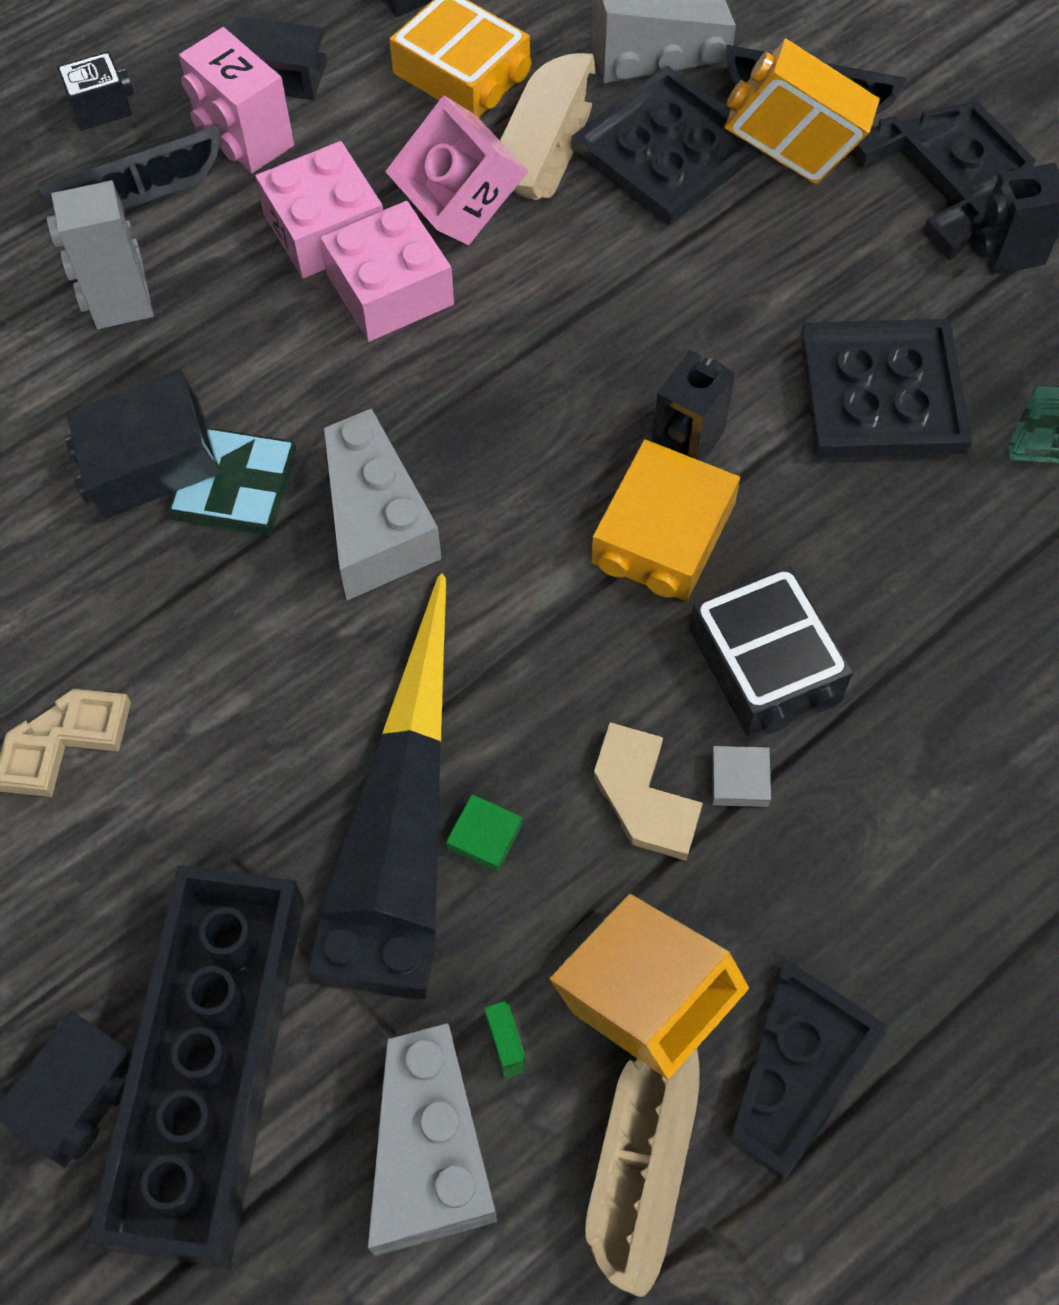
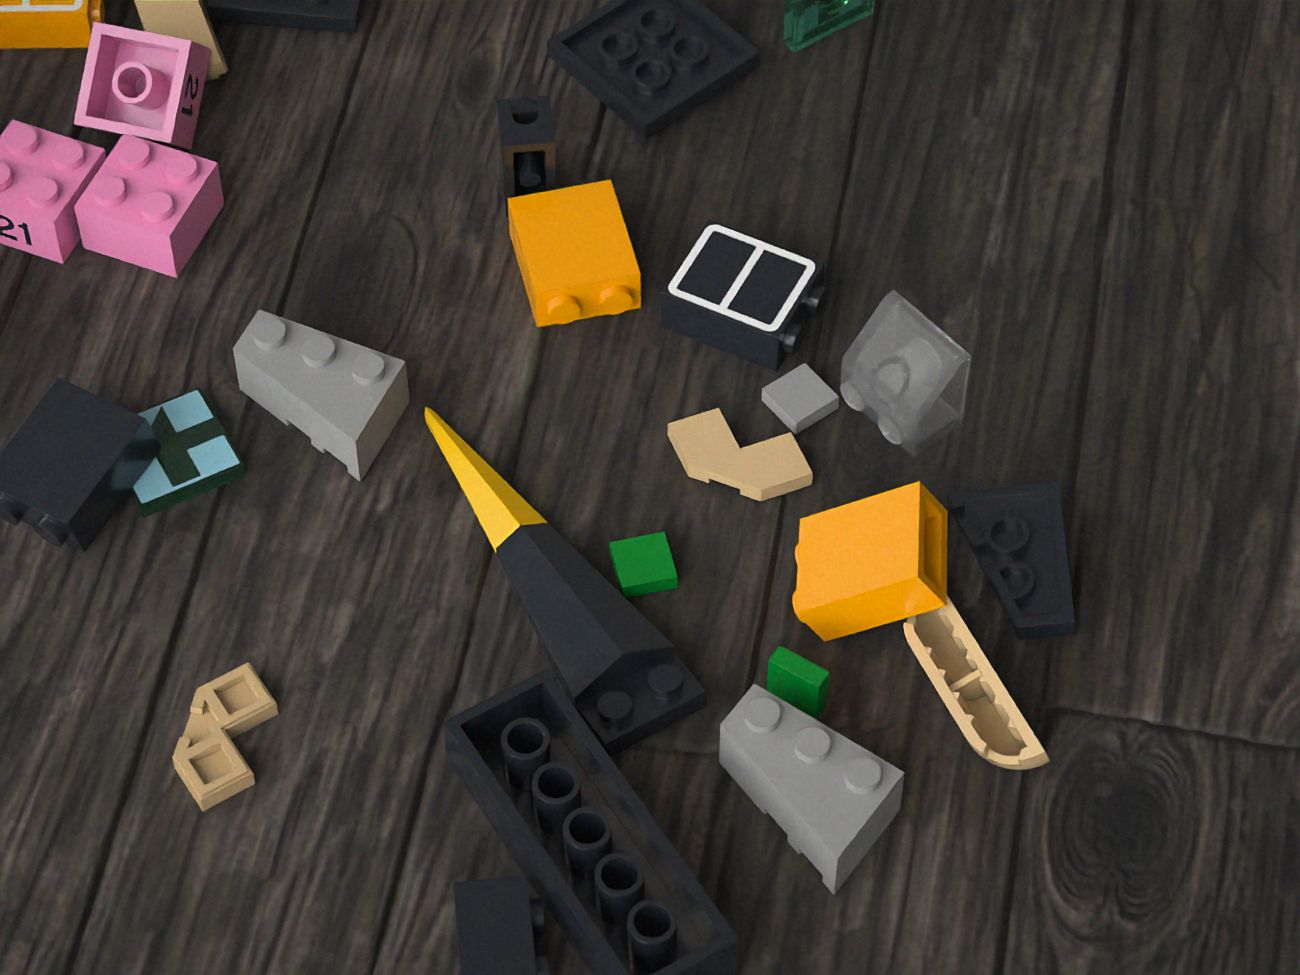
camera: 40 degrees left, 10 degrees down
none -> clear slope [839,290,971,457]

